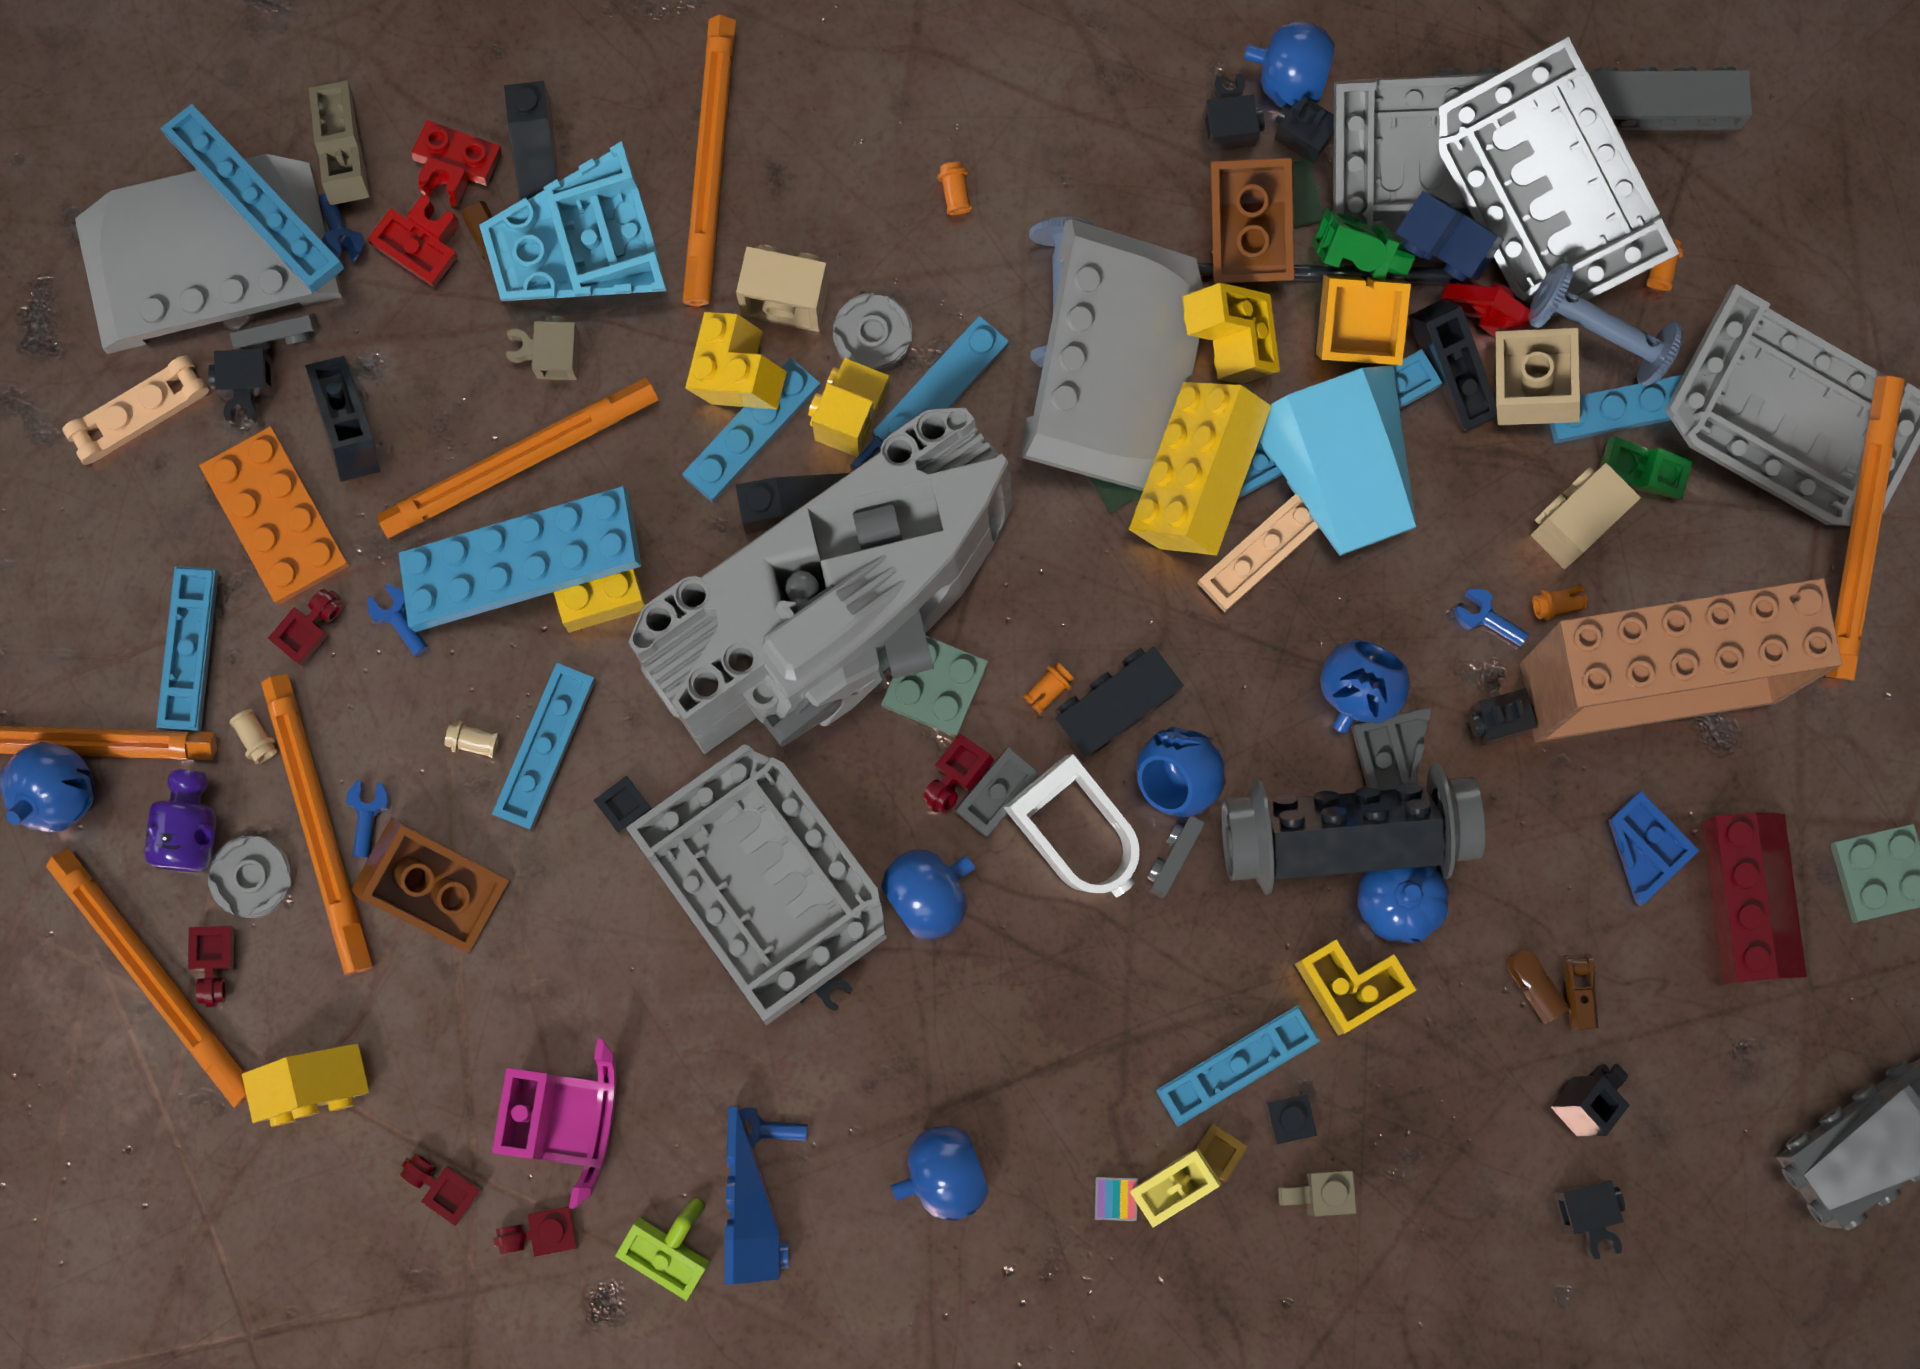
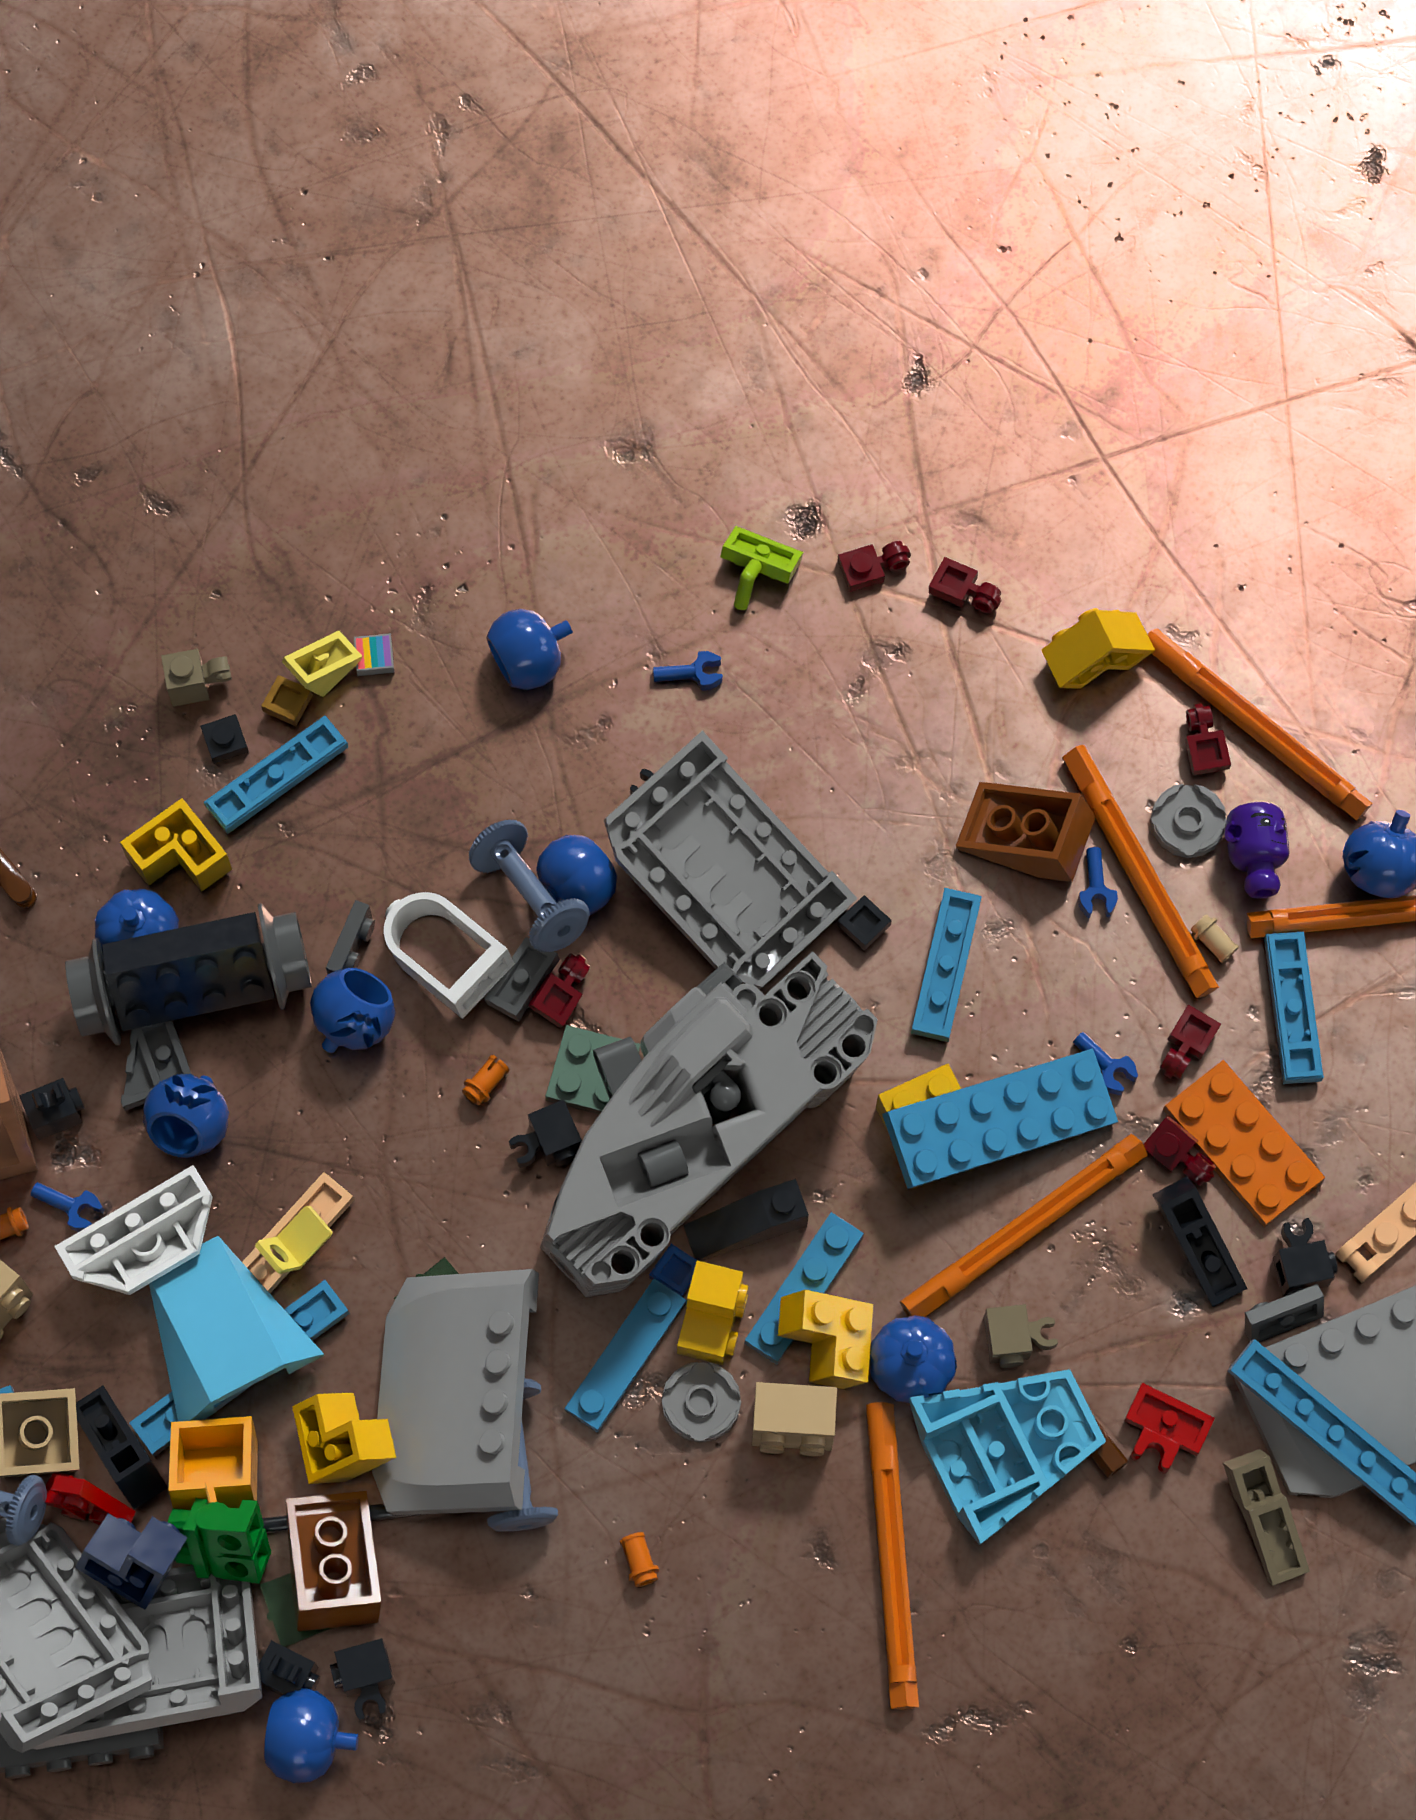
camera: 175 degrees right, 10 degrees down
blue bar [319,193,364,262] -> none
red plate [411,120,502,206] -> none
tan pin [445,720,500,758] -> none
dark pink piece [492,1038,617,1209] -> none
black slope [504,81,559,201] -> none
blue wedge [725,1105,789,1285] -> none
black brick [1054,646,1184,763] -> none
yellow brick [1129,382,1271,556] -> none
none -> white wedge [54,1165,213,1295]
none -> light yellow bracket [255,1206,333,1274]
none -> sand blue hose [469,820,589,952]
none -> black brick [509,1099,582,1168]
none -> blue piece [869,1315,957,1403]
none -> dark red plate [1143,1116,1216,1186]

